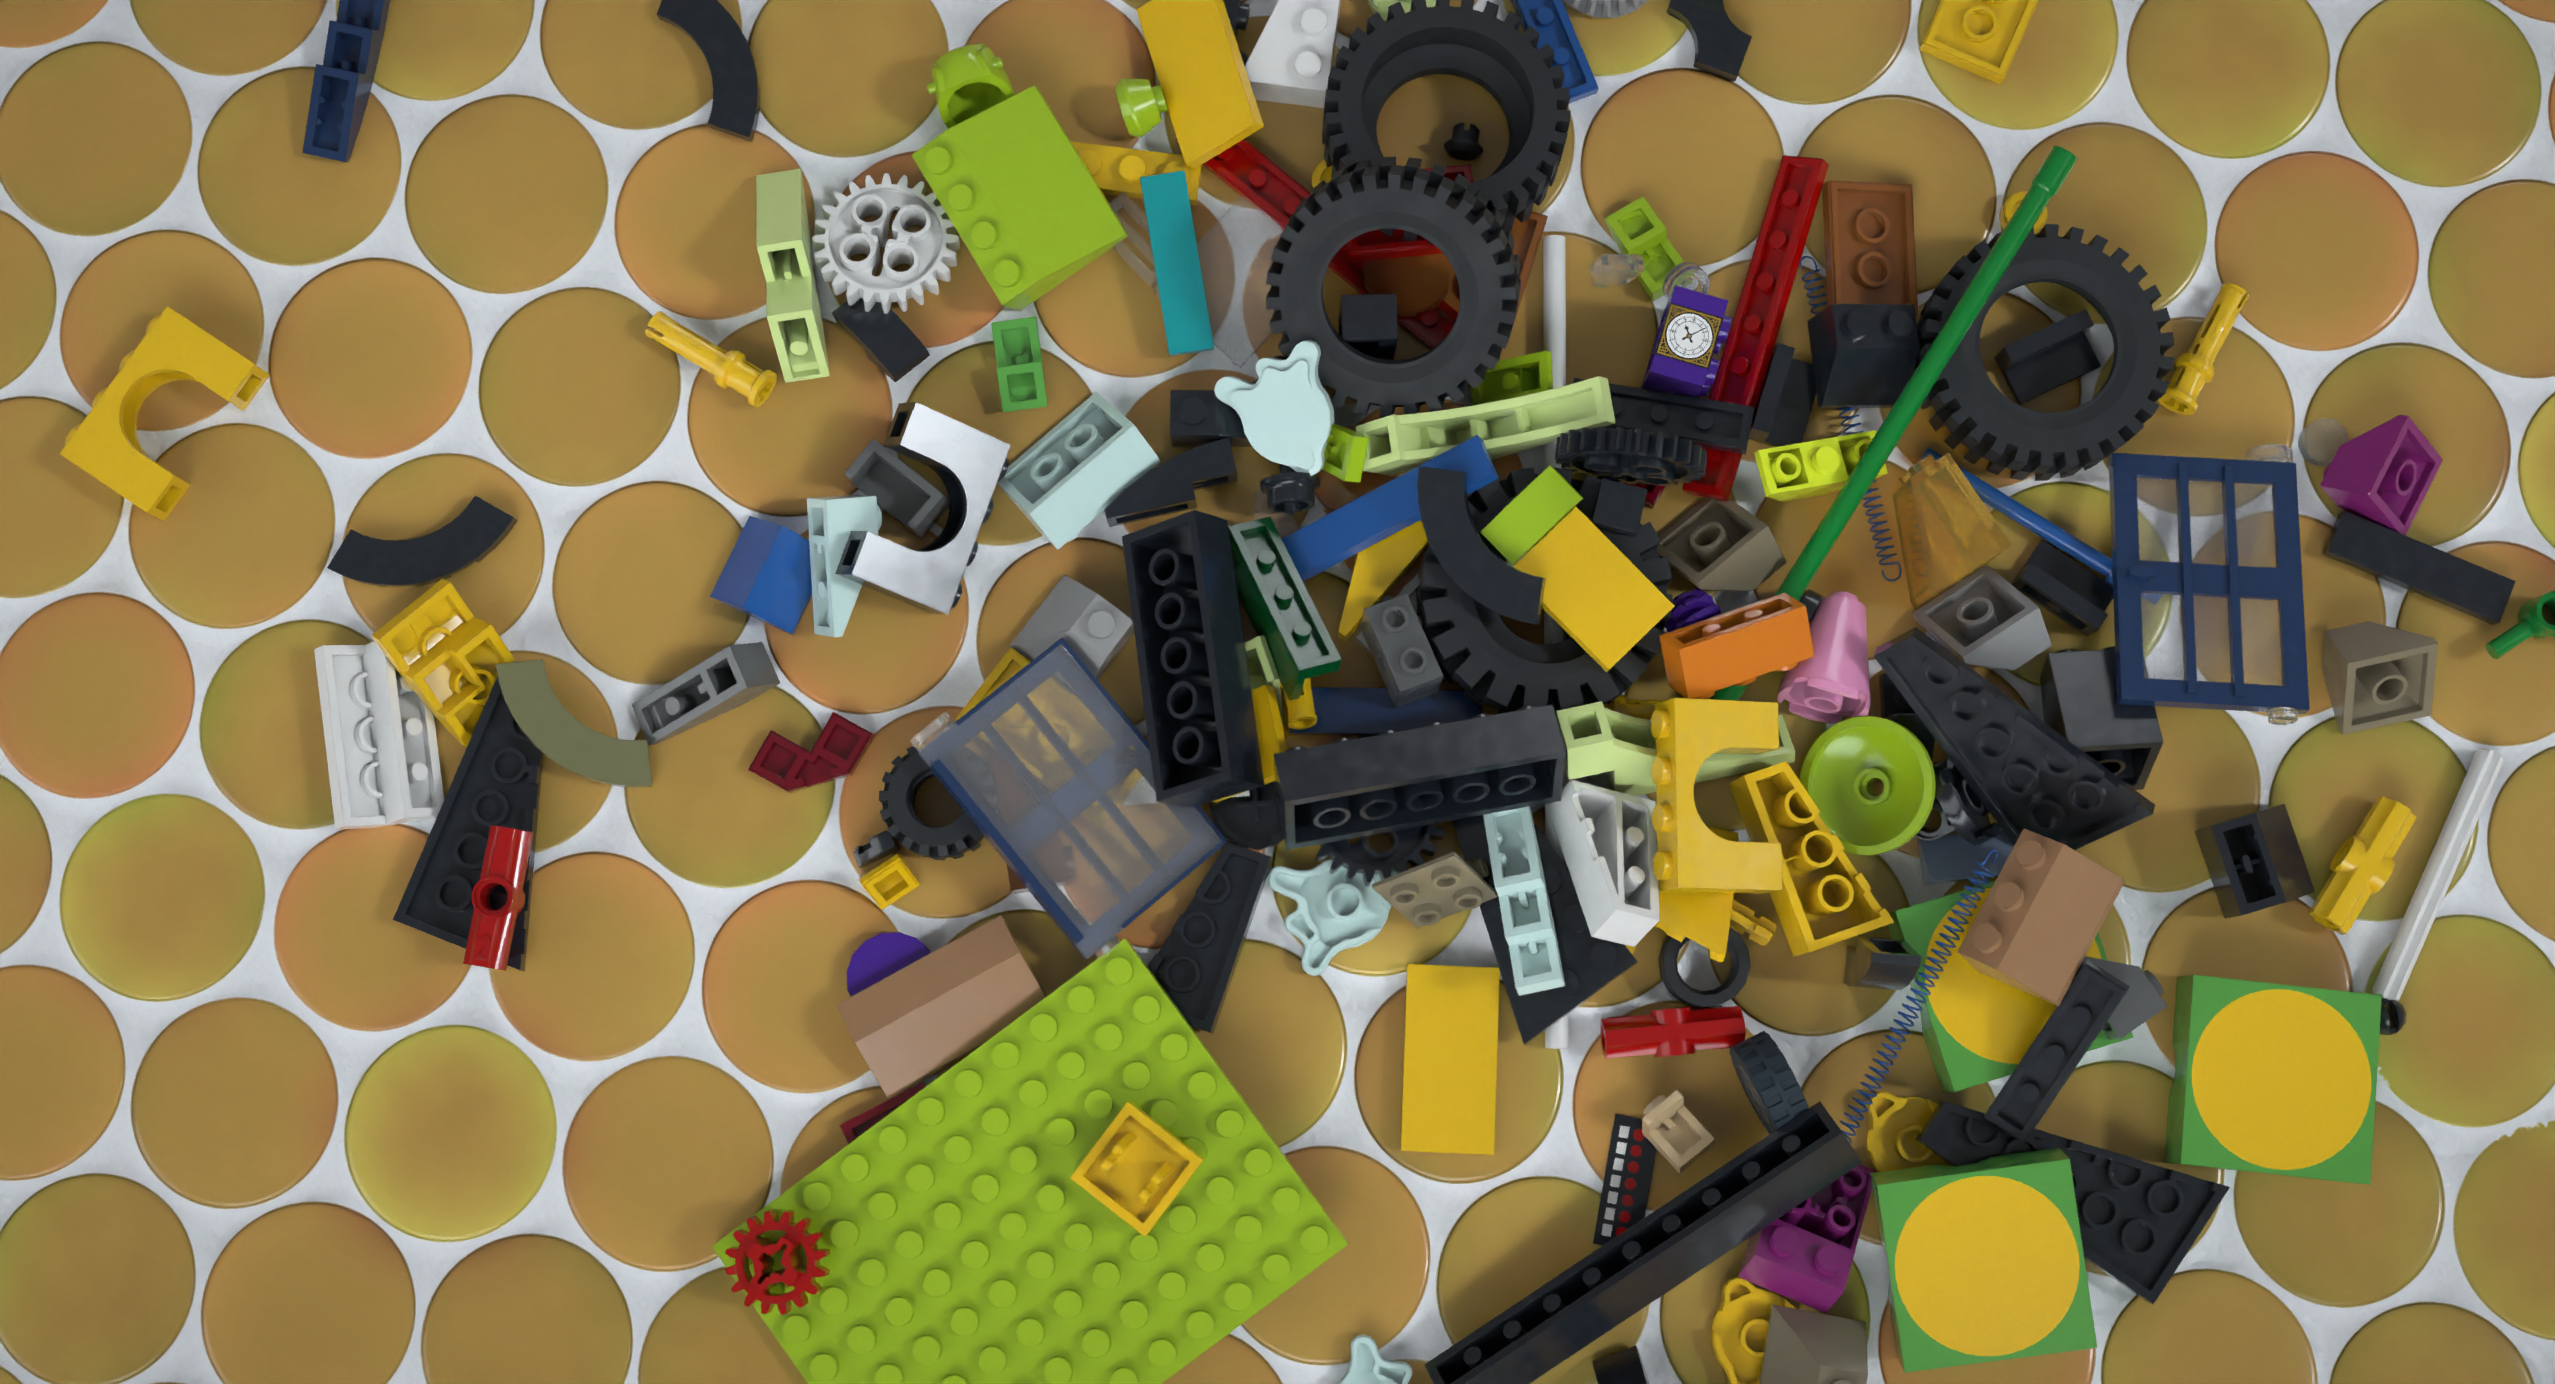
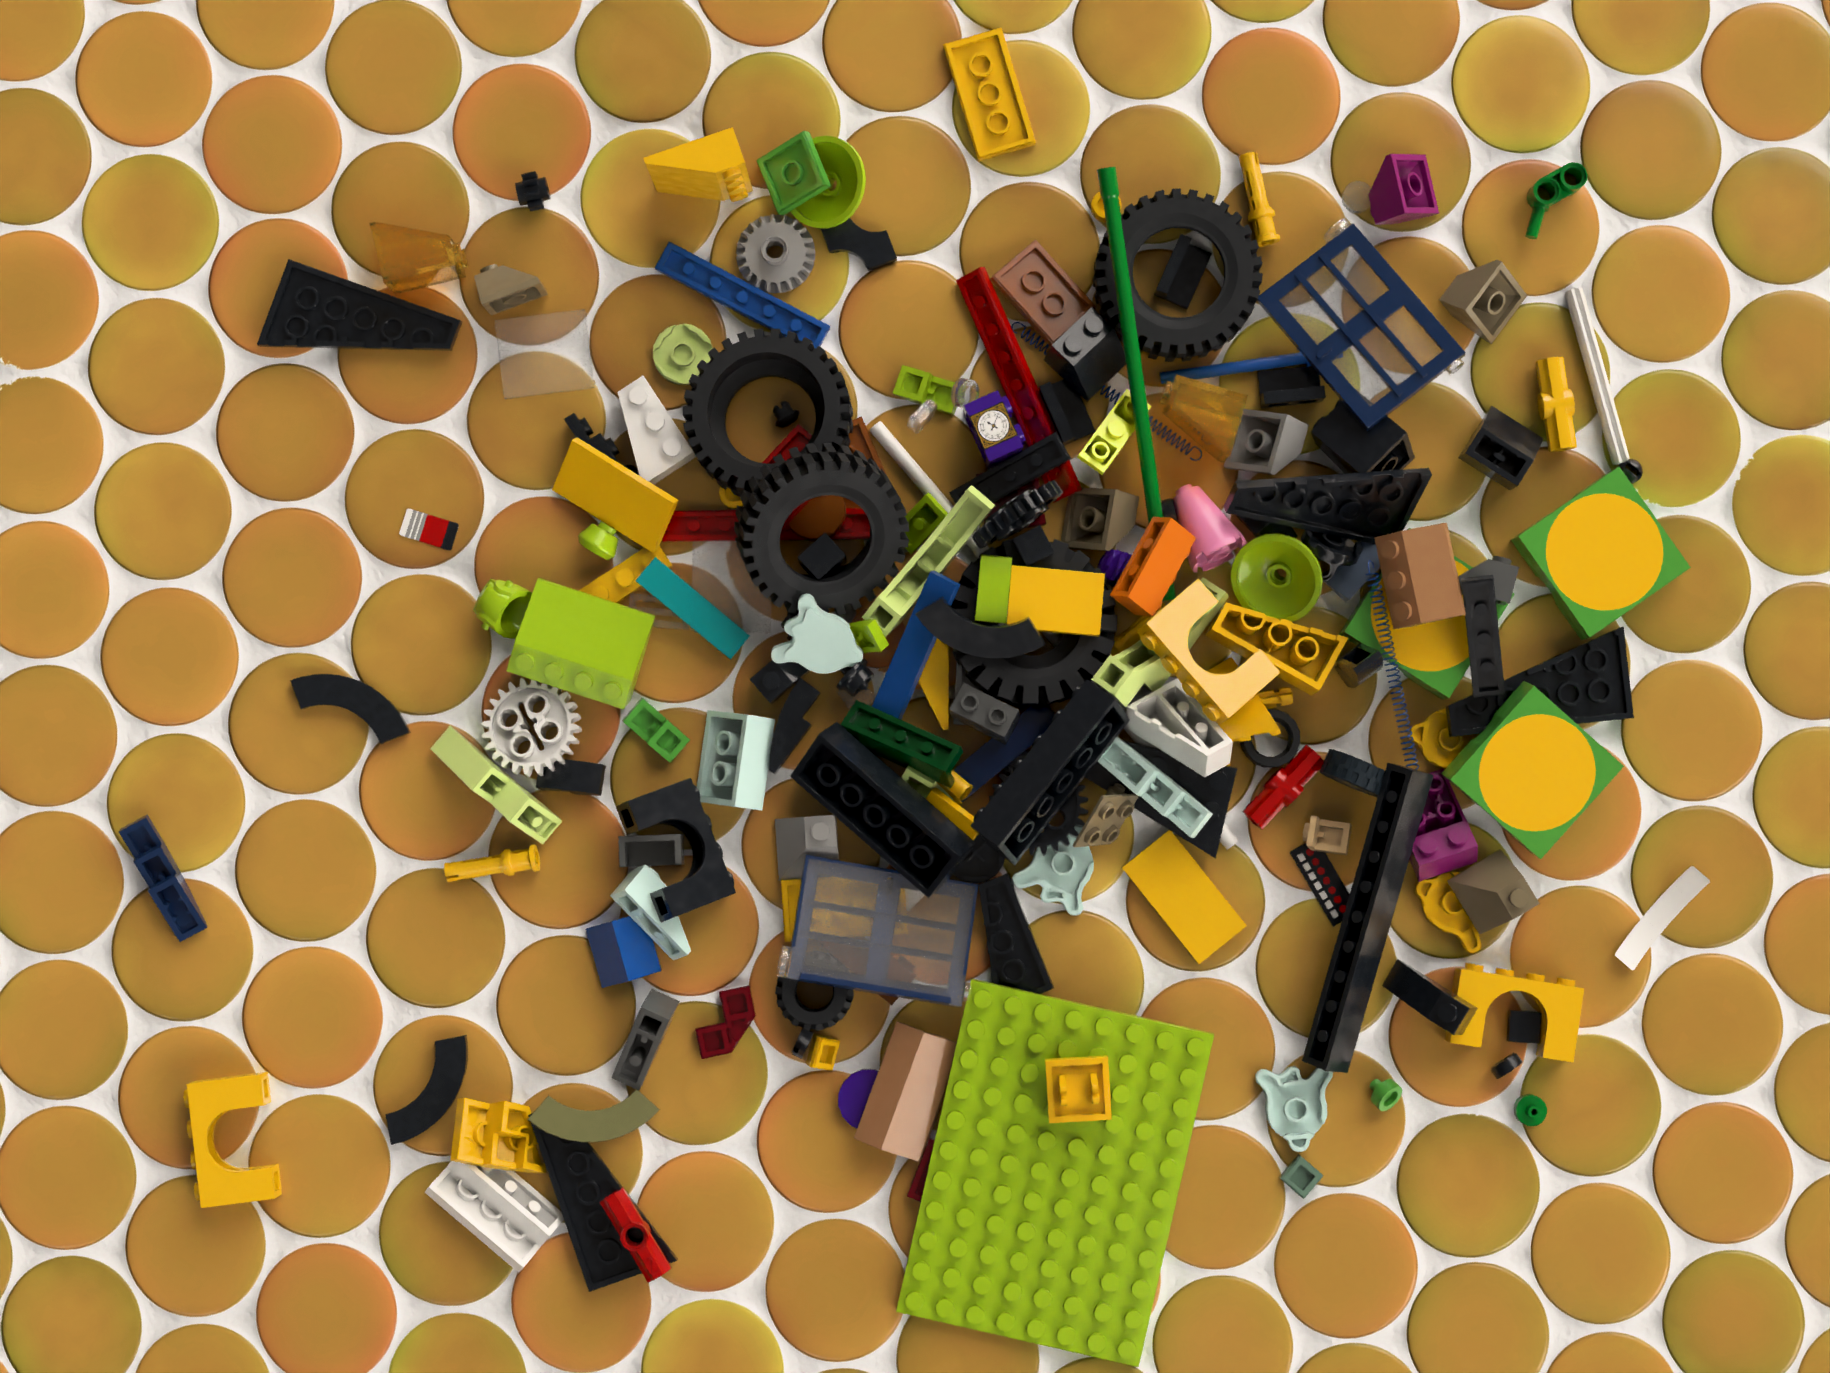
camera: 40 degrees left, 5 degrees up
red gear [725,1209,830,1315] -> none
black tile [2323,510,2516,625] -> none

